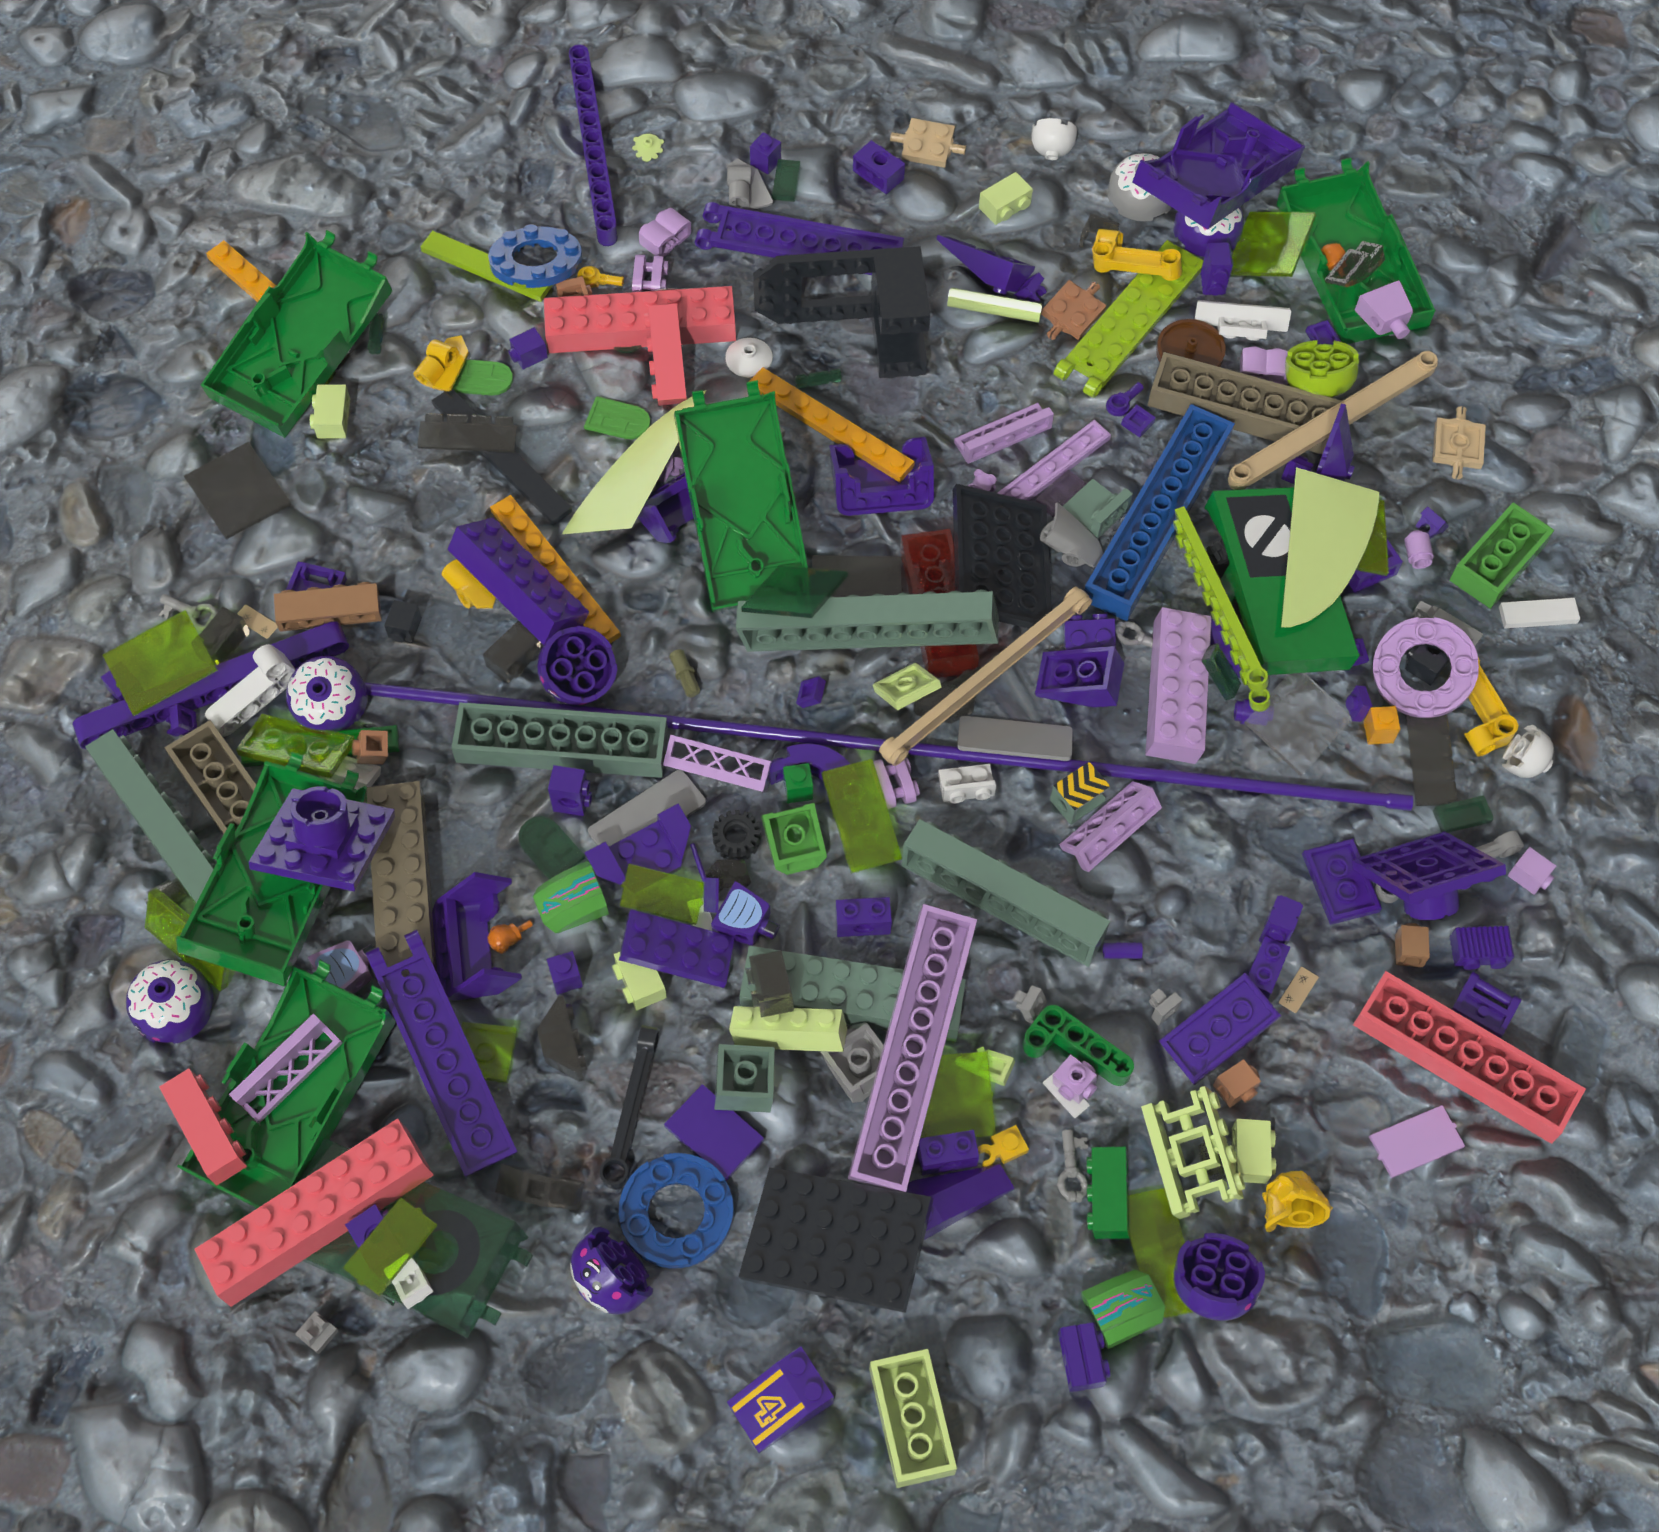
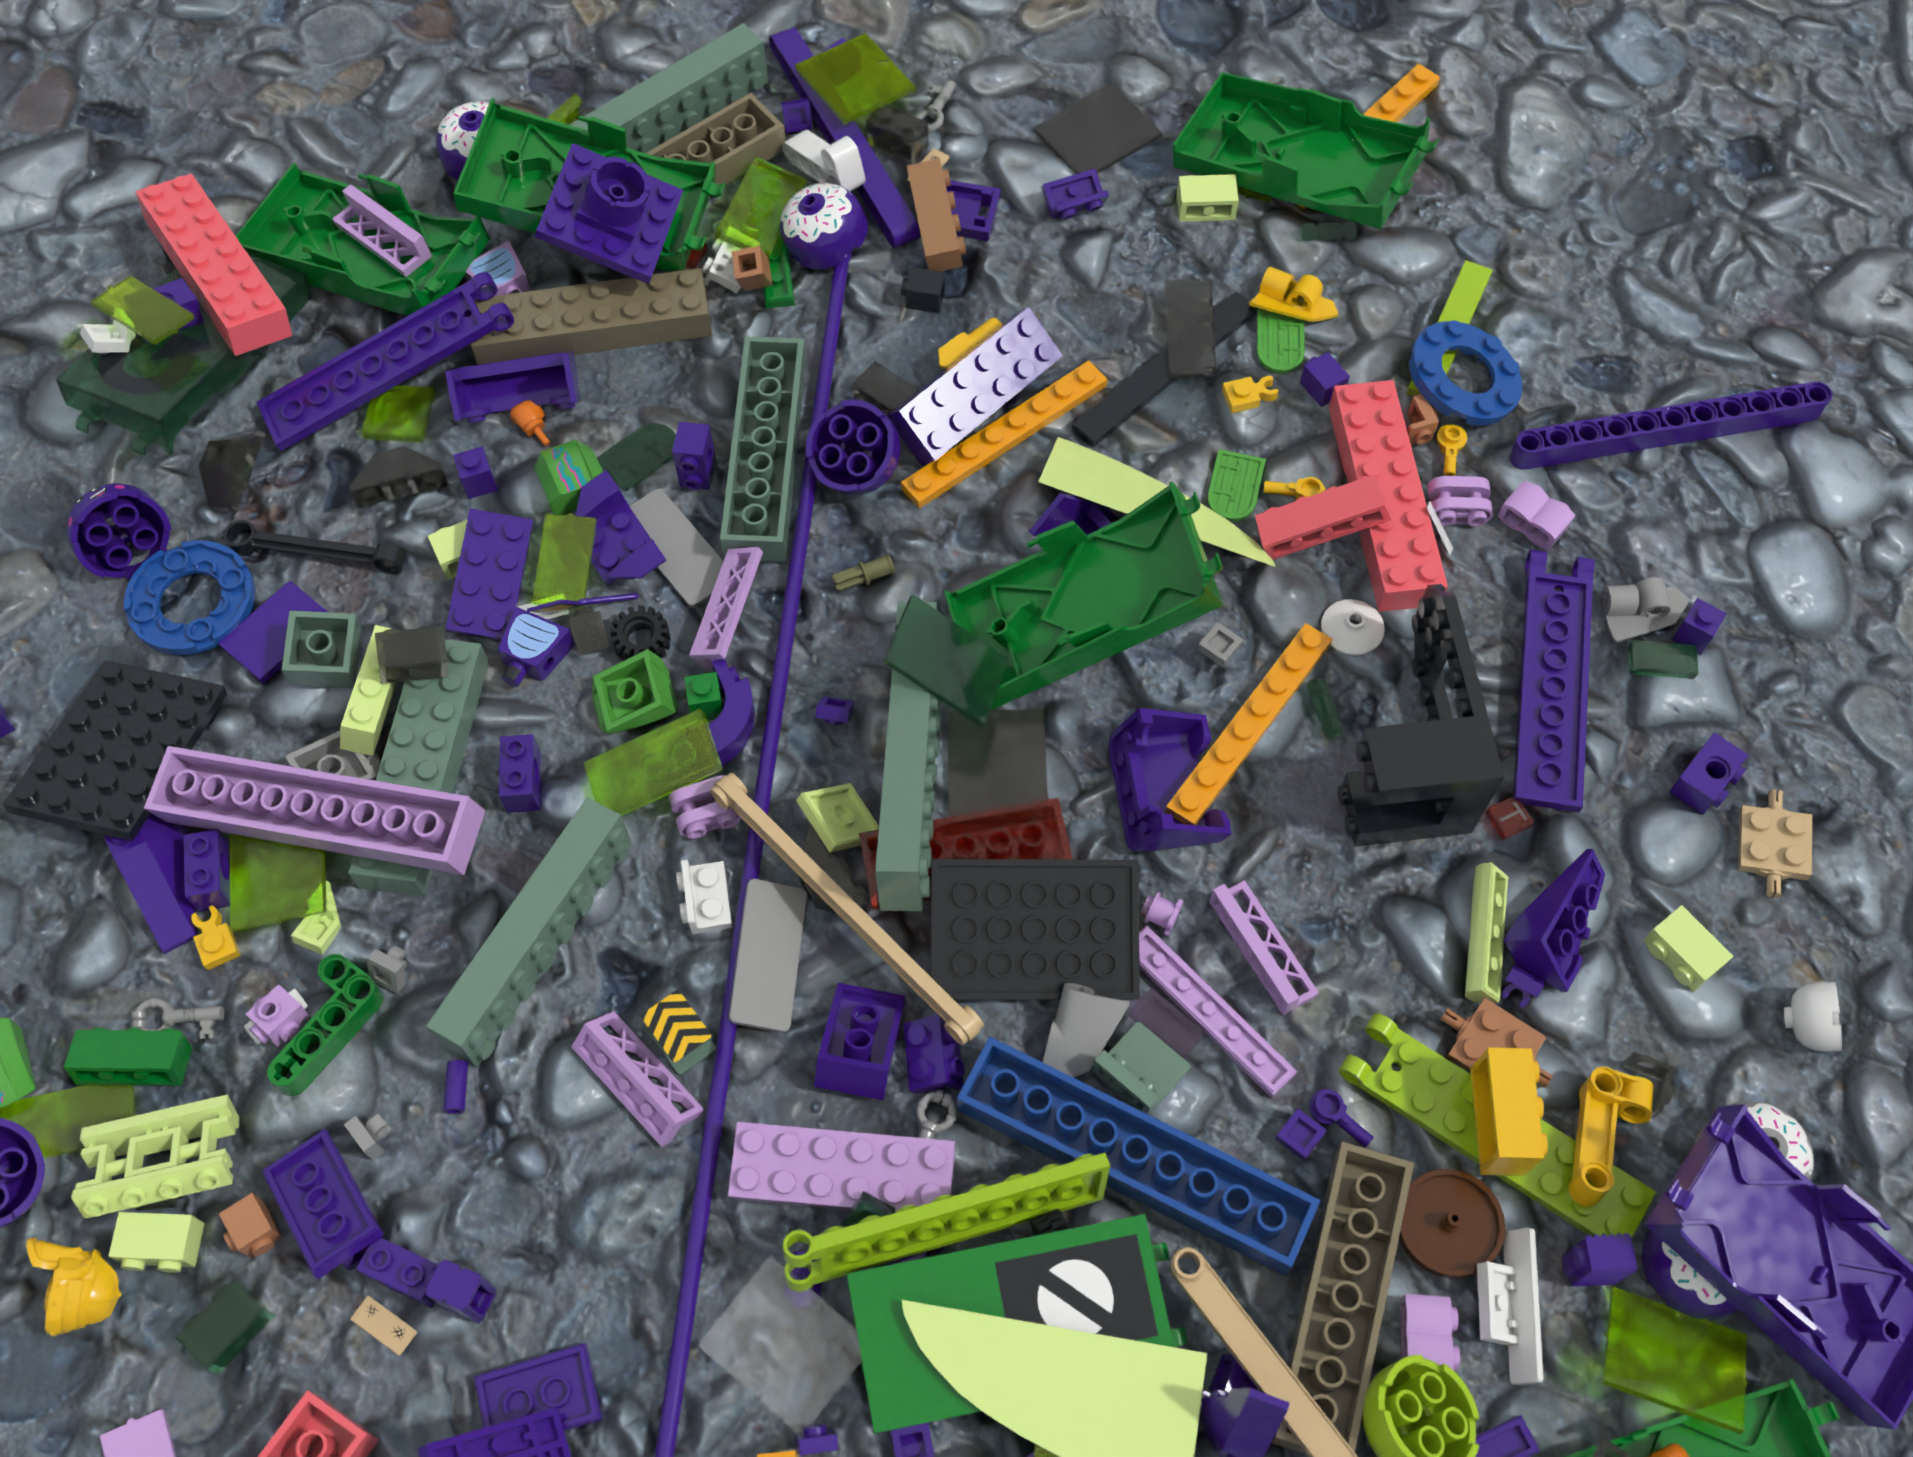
camera: 90 degrees right, 0 degrees up
coral brick [159,1068,247,1186] -> none
yellowish green piece [632,134,664,162] -> none
none -> clear green brick [176,1280,275,1375]
none -> dark purple bracket [1041,169,1109,220]
none -> yellow plate [1222,376,1279,413]
none -> yellow plate [1263,477,1325,499]
none -> yellow piece [1470,1048,1548,1176]

